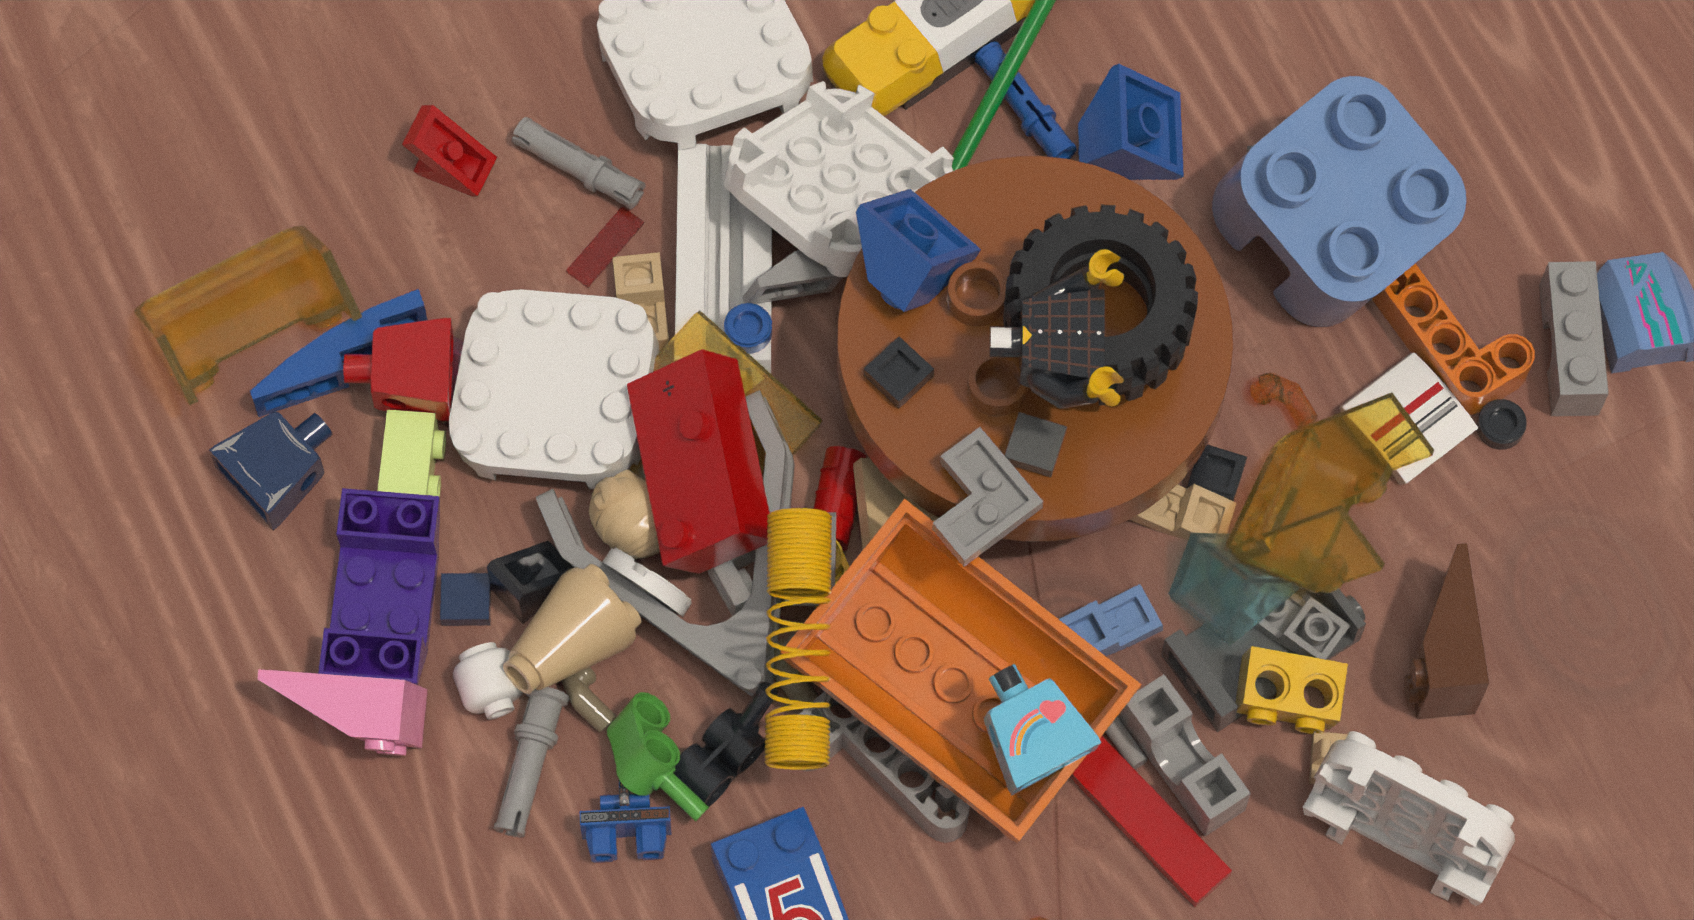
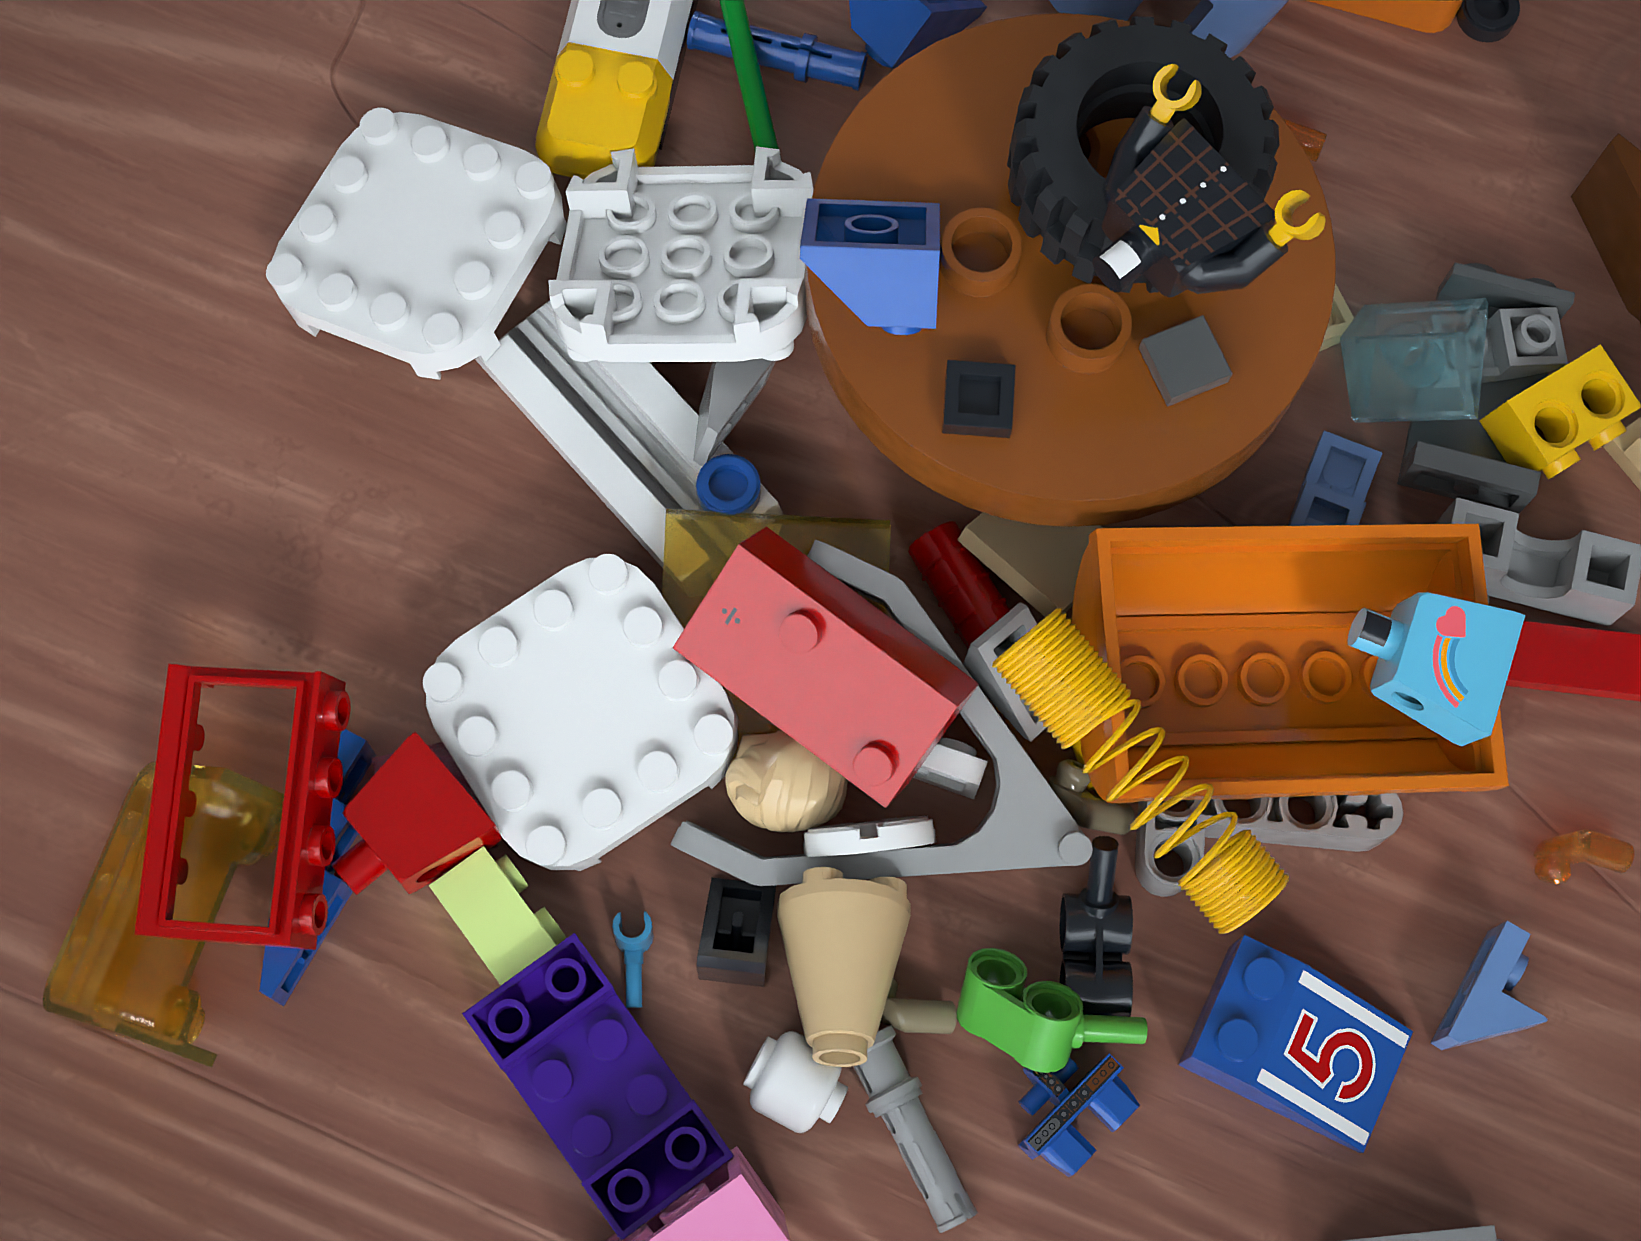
camera: 45 degrees left, 5 degrees up
dark blue torso [209,412,333,531] -> none
red slope [402,105,497,197] -> none
dark blue tile [440,573,491,626] -> none
light grey pin [512,117,646,209] -> none
clear red window [566,206,644,288] -> none
tan slope [613,252,670,351] -> none
light grey plate [932,427,1043,567] -> none
clear yellow windscreen [1226,392,1434,593] -> none
white slope [1339,352,1478,485] -> none
none -> red window [134,663,351,950]
none -> dark azure hand [612,911,654,1008]

